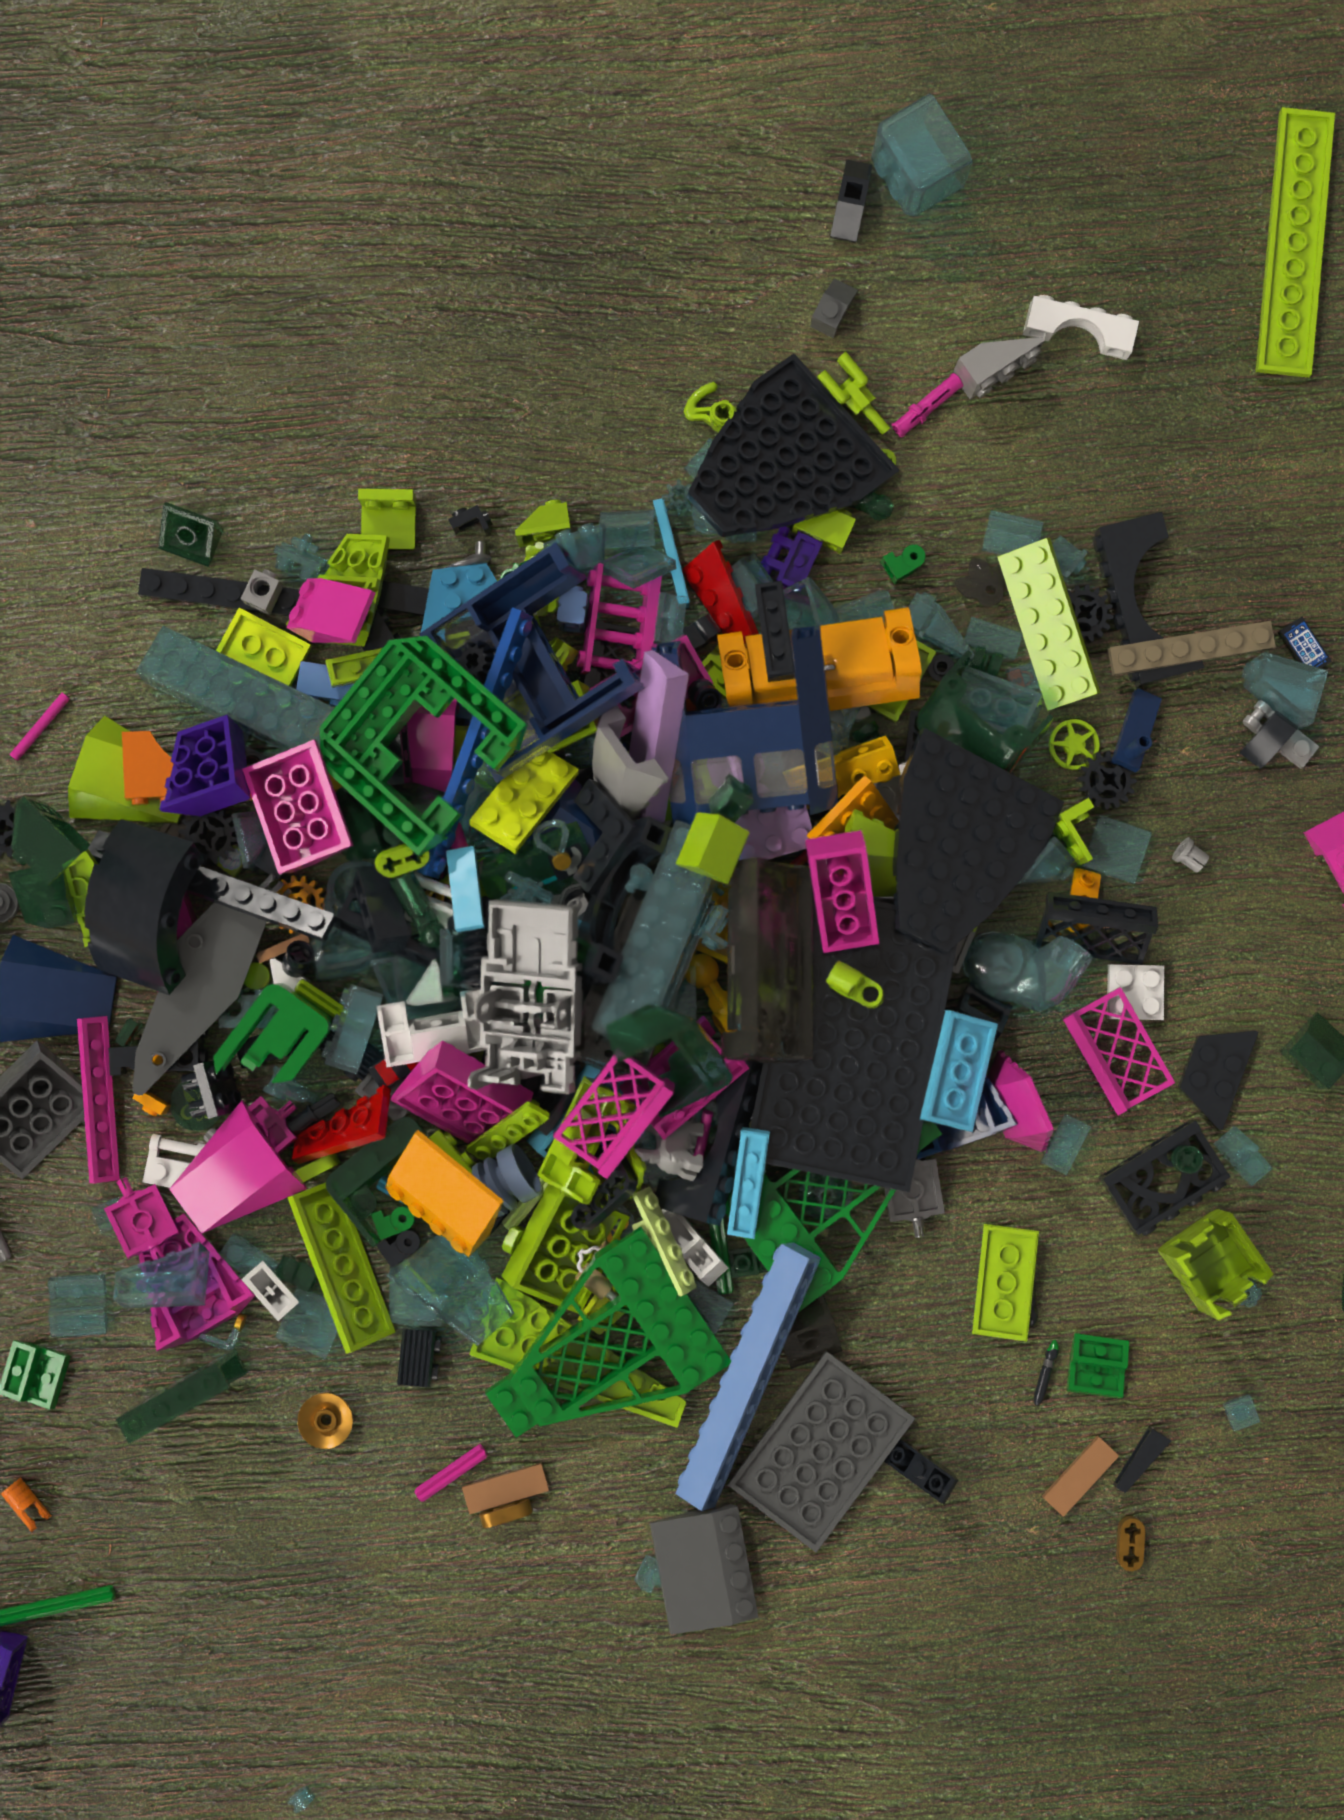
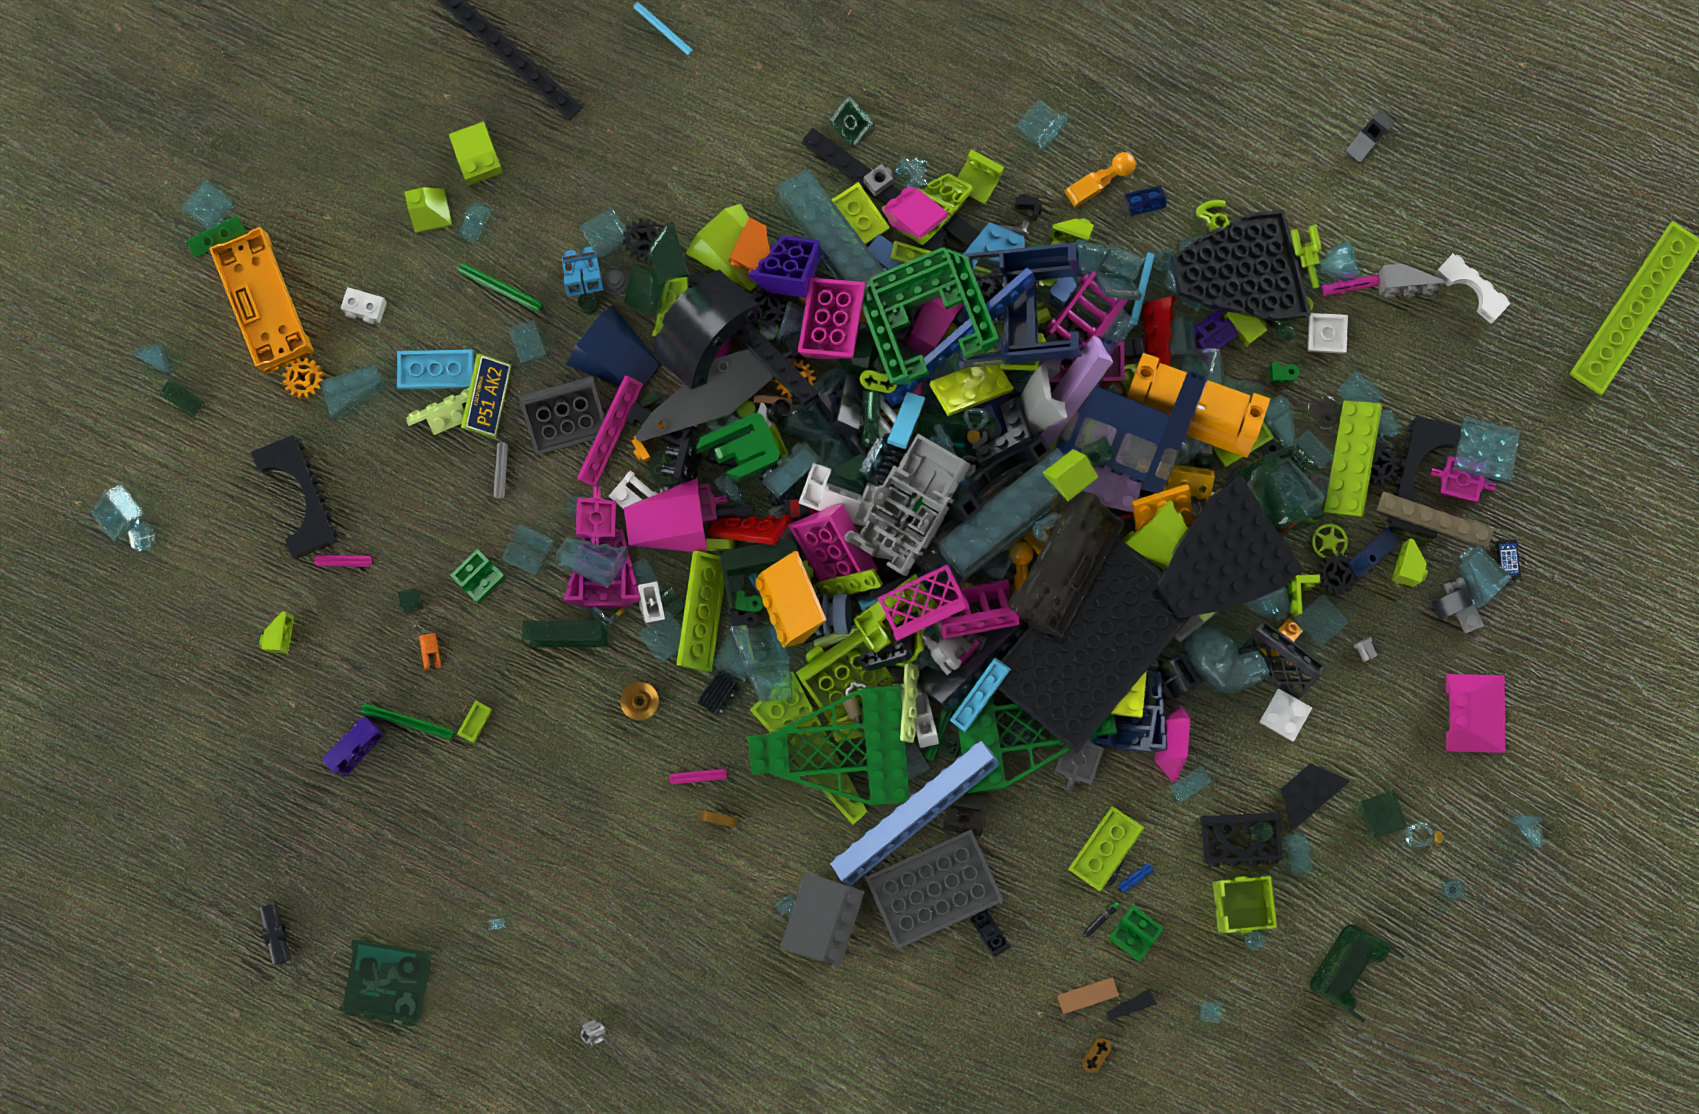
camera: 35 degrees right, 5 degrees down
dark pink bar [9,692,70,761] -> none
medium nougat tile [462,1462,549,1514] -> none
clear green windscreen [605,1004,733,1118] -> none
clear light blue plate [625,863,654,893] -> none
black wheel [688,678,722,710] -> none
black tile [755,581,796,682] -> none
dark pink brick [805,830,879,953] -> none
dark grey slope [810,278,858,339] -> none
lime piece [826,961,884,1008] -> none
clear light blue plate [871,93,973,217] -> none
medium azure tile [920,1010,998,1132] -> none
dark pink fence [1062,987,1175,1115] -> none
none -> lime tile [457,700,493,744]
none -> clear light blue bracket [1016,99,1069,151]
none -> light orange beam [1064,152,1136,208]
none -> blue axle [1118,863,1154,893]
none -> clear blue slope [1125,185,1167,216]
none -> white plate [1307,313,1348,354]
none -> clear light blue piece [1320,241,1360,279]
none -> lime slope [1391,538,1428,587]
none -> dark pink plate [1430,456,1496,503]
none -> clear light blue plate [1454,416,1520,483]

